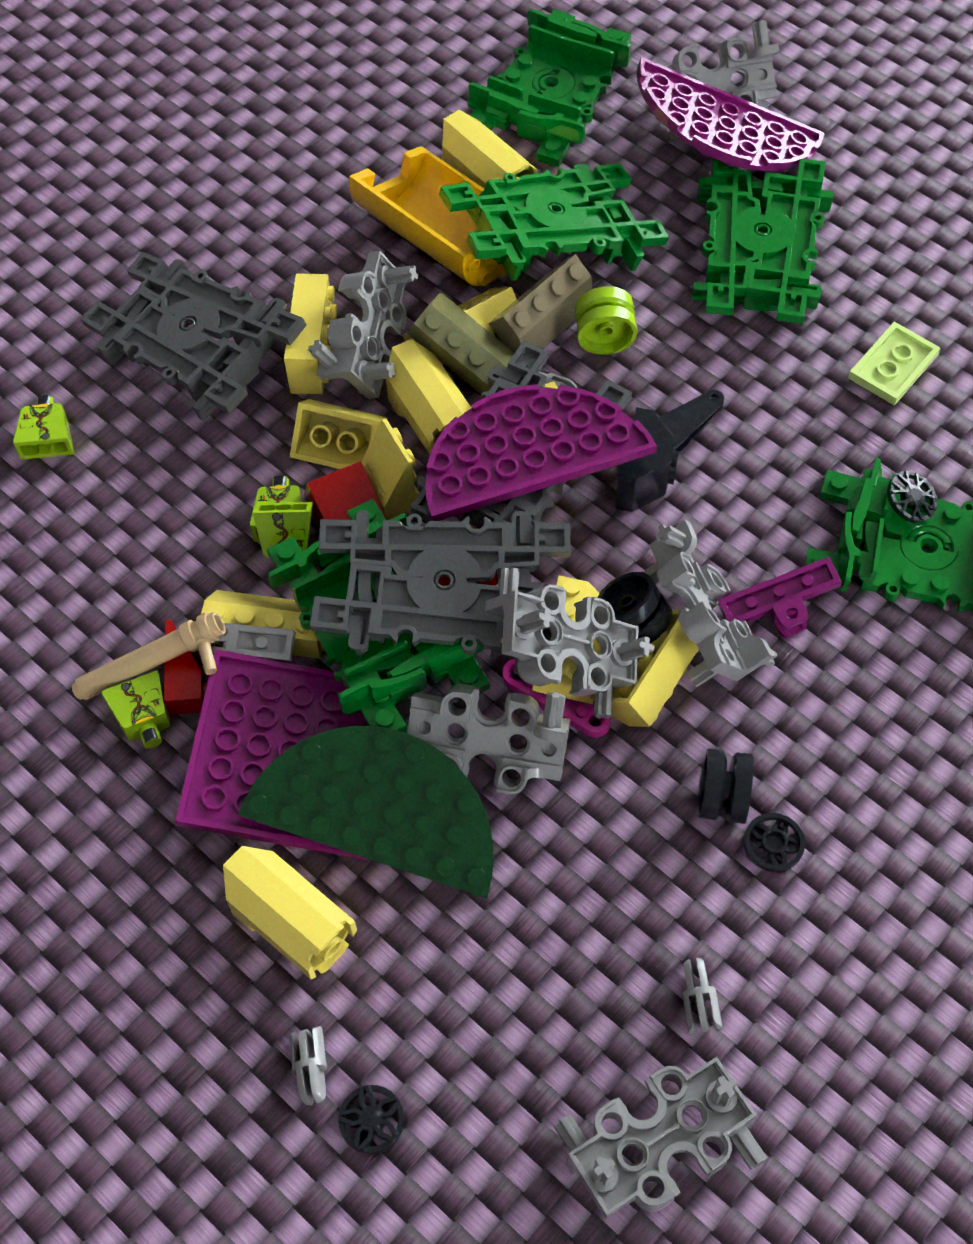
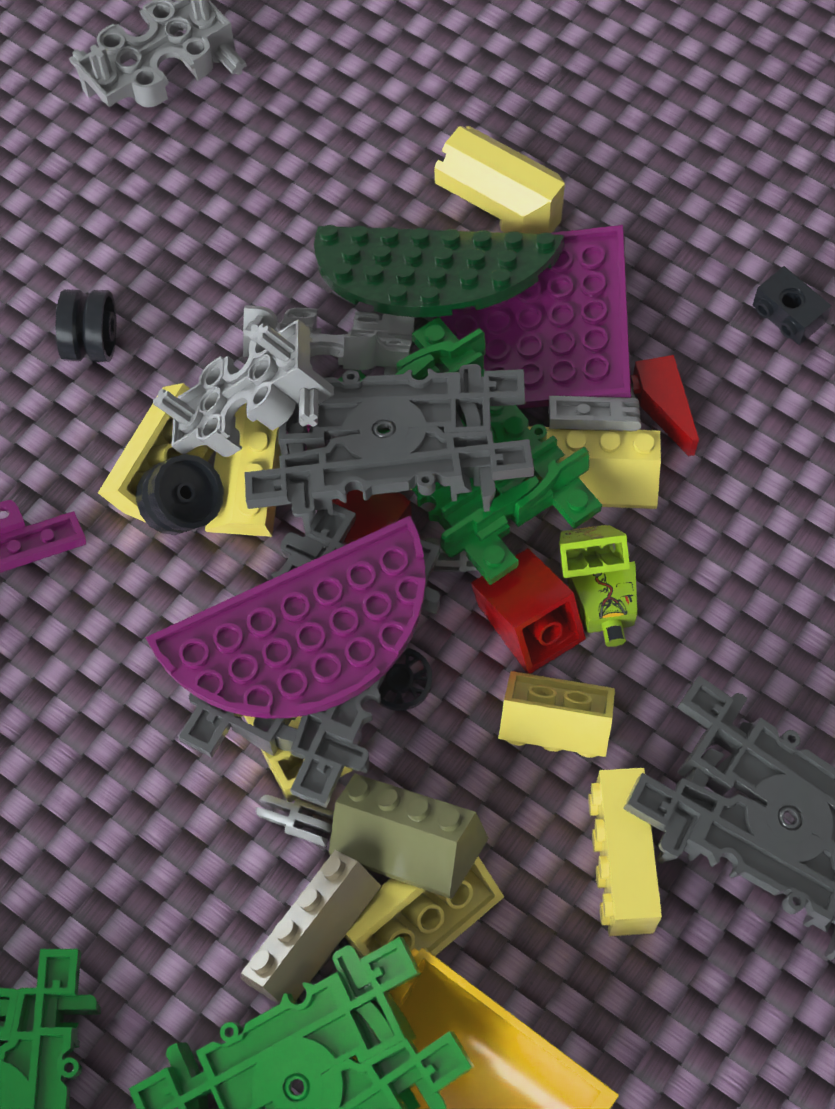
camera: 175 degrees right, 5 degrees up
tan cylinder [72,612,226,700] -> none
lime torso [101,670,170,749] -> none
light grey arm [289,1026,327,1105] -> none
light grey gear [308,250,418,399] -> none
black wheel [338,1085,405,1154] -> none
light yellow slope [361,419,418,520] -> none
light yellow brick [386,339,471,455] -> none
lime wheel [574,286,638,355] -> none
black slope [615,390,724,512] -> none
light grey gear [643,520,777,687] -> none
light grey arm [682,958,723,1034] -> none
black wheel [744,813,805,873] -> none
none -> black brick [752,266,832,345]

